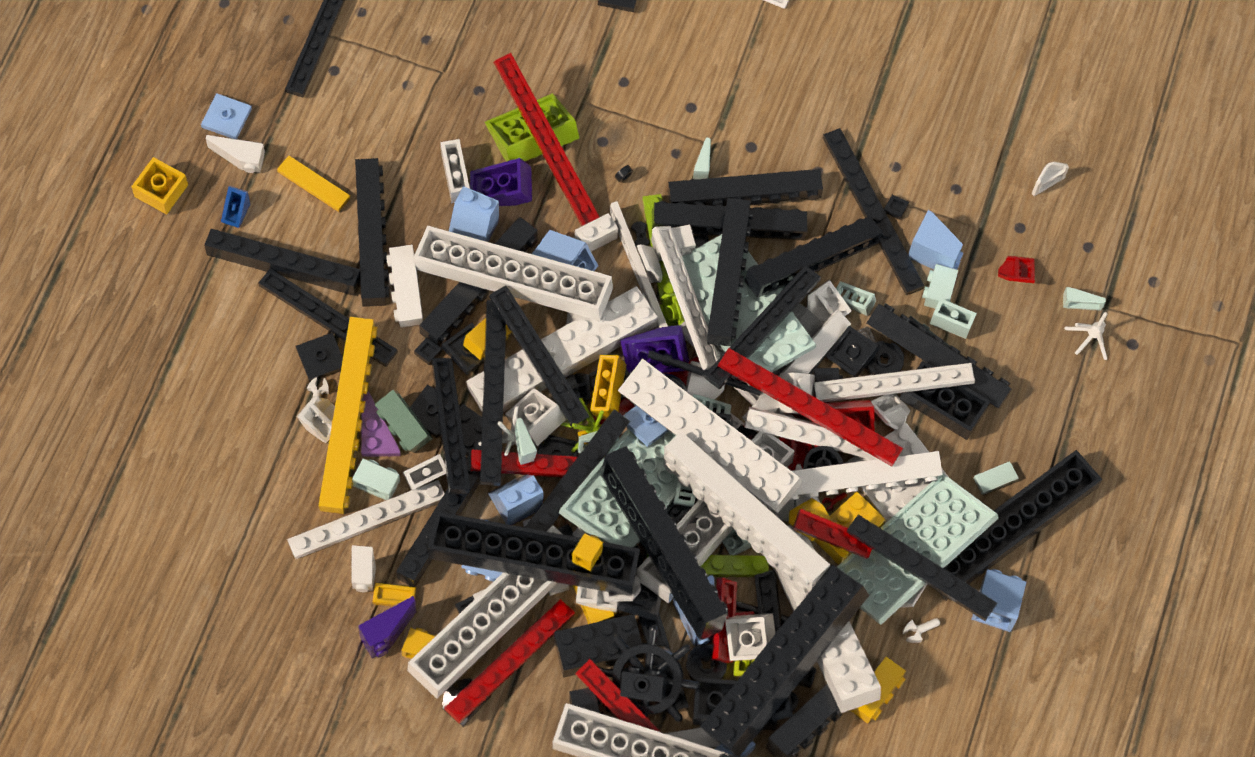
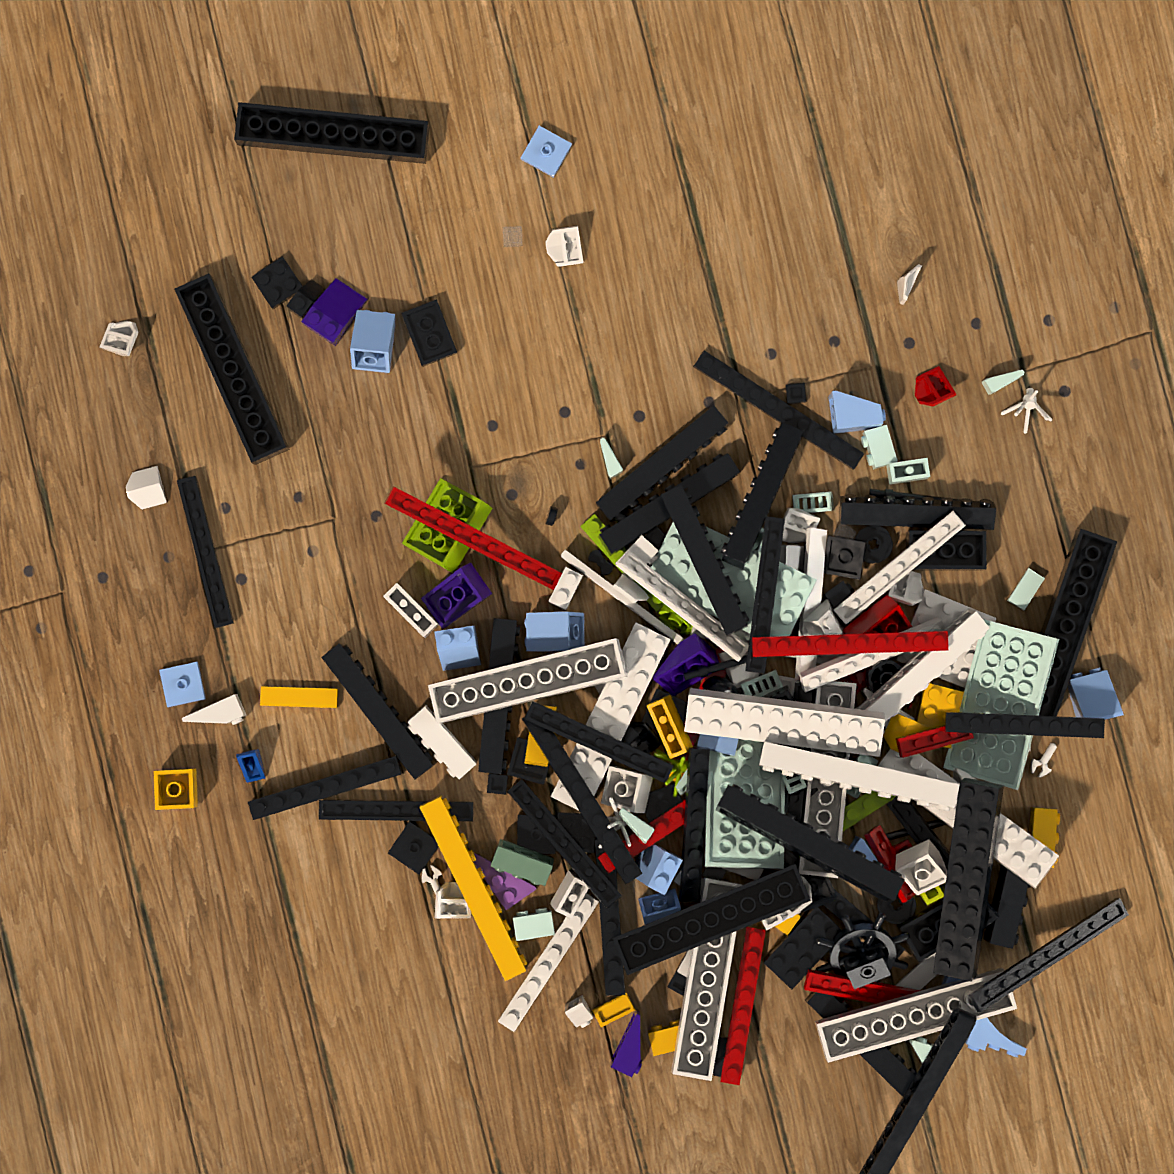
camera: 25 degrees left, 20 degrees up
yellow brick [572,533,603,571] -> none

